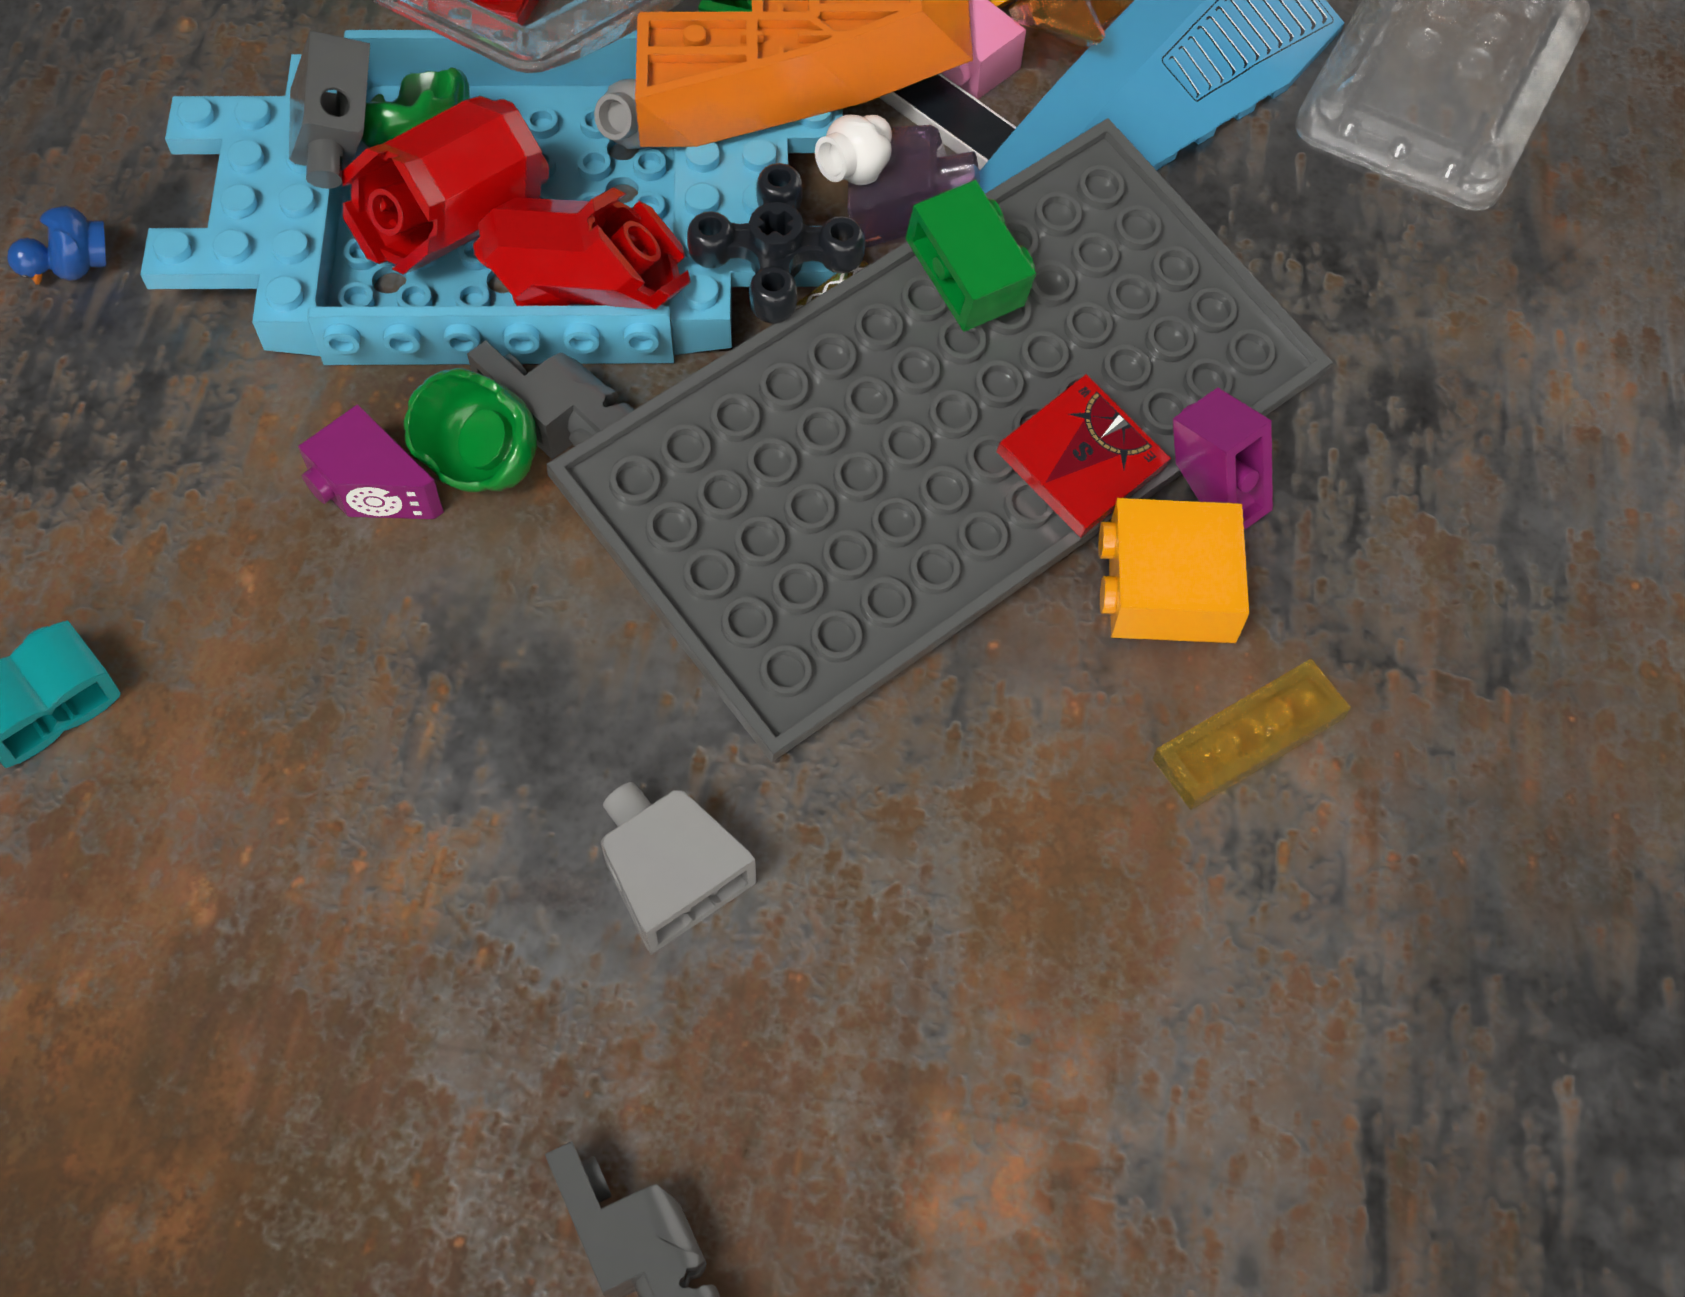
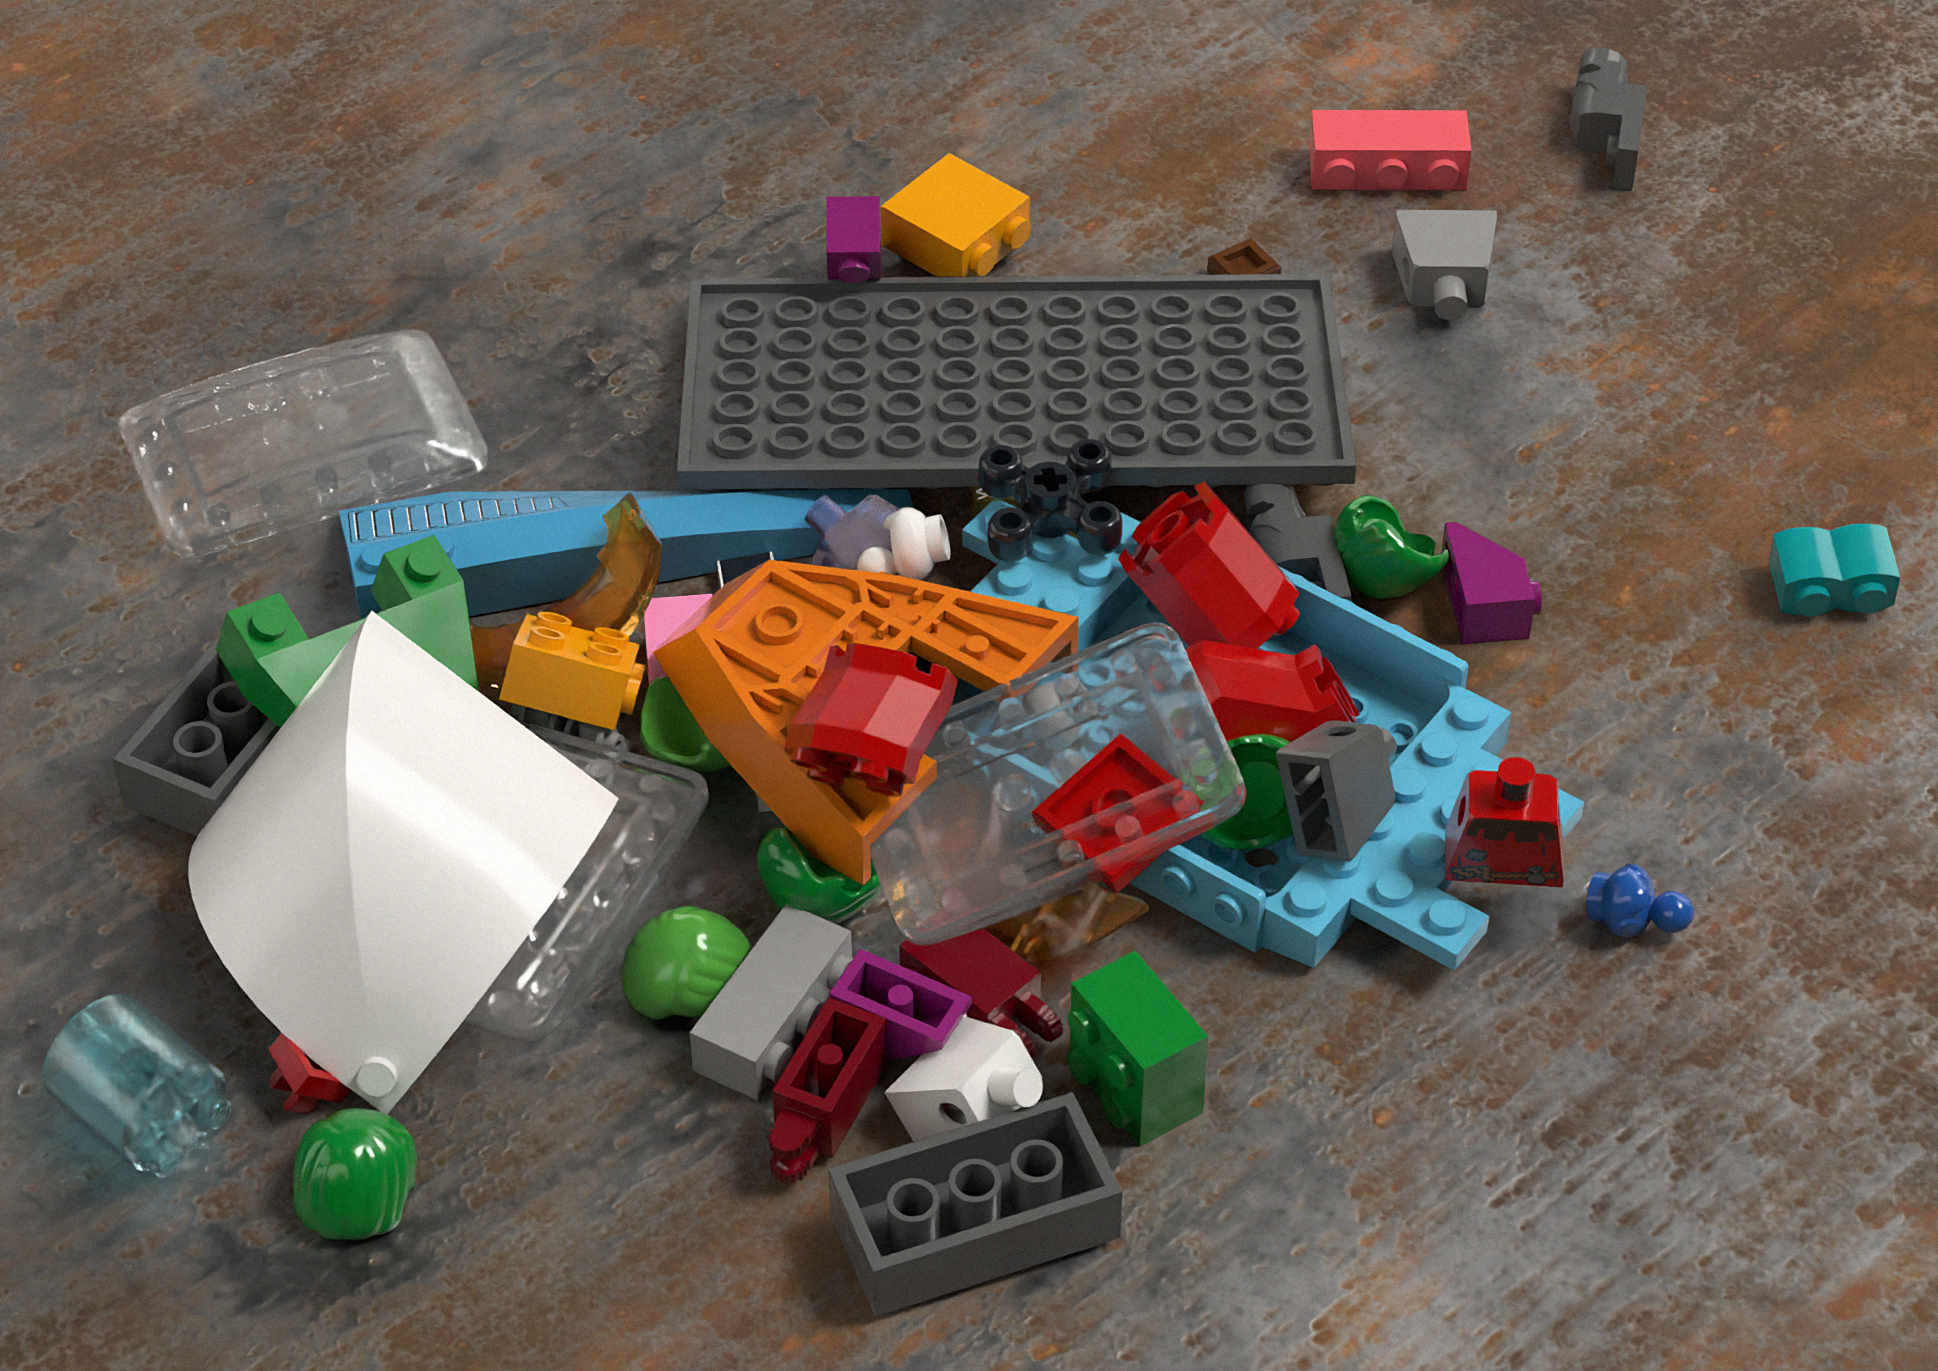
camera: 140 degrees left, 15 degrees down
green brick [905,180,1036,332] -> none
red tile [996,374,1171,538] -> none
clear yellow plate [1153,659,1351,810] -> none
none -> reddish brown tile [1207,238,1282,275]
none -> coral brick [1309,110,1471,190]
none -> red torso [1444,757,1564,888]

